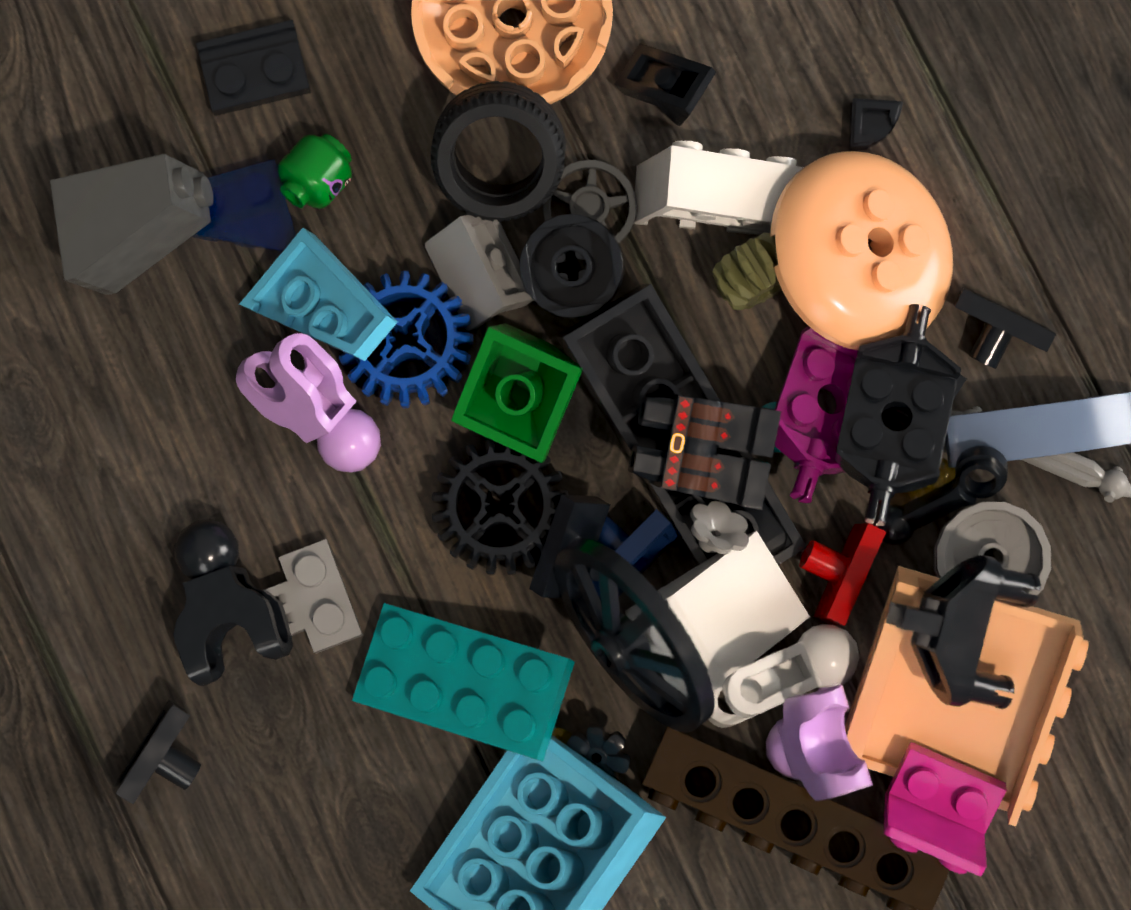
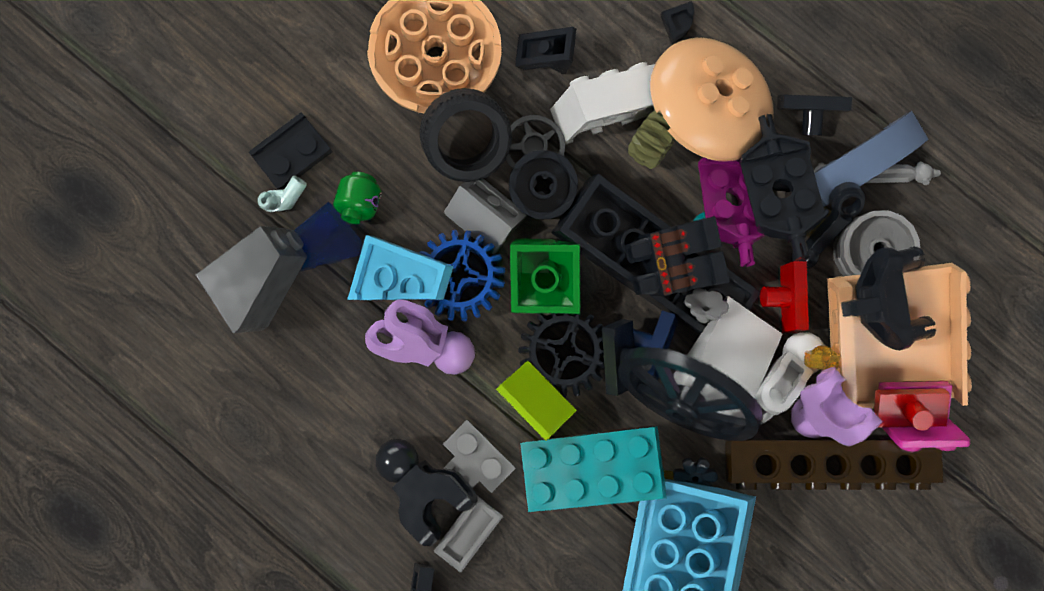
camera: 25 degrees left, 0 degrees up
none -> light aqua arm [258,176,307,212]
none -> light grey tile [434,496,503,573]
none -> lime slope [496,361,577,441]
none -> clear yellow tile [804,345,841,370]
none -> red tile [874,389,950,431]

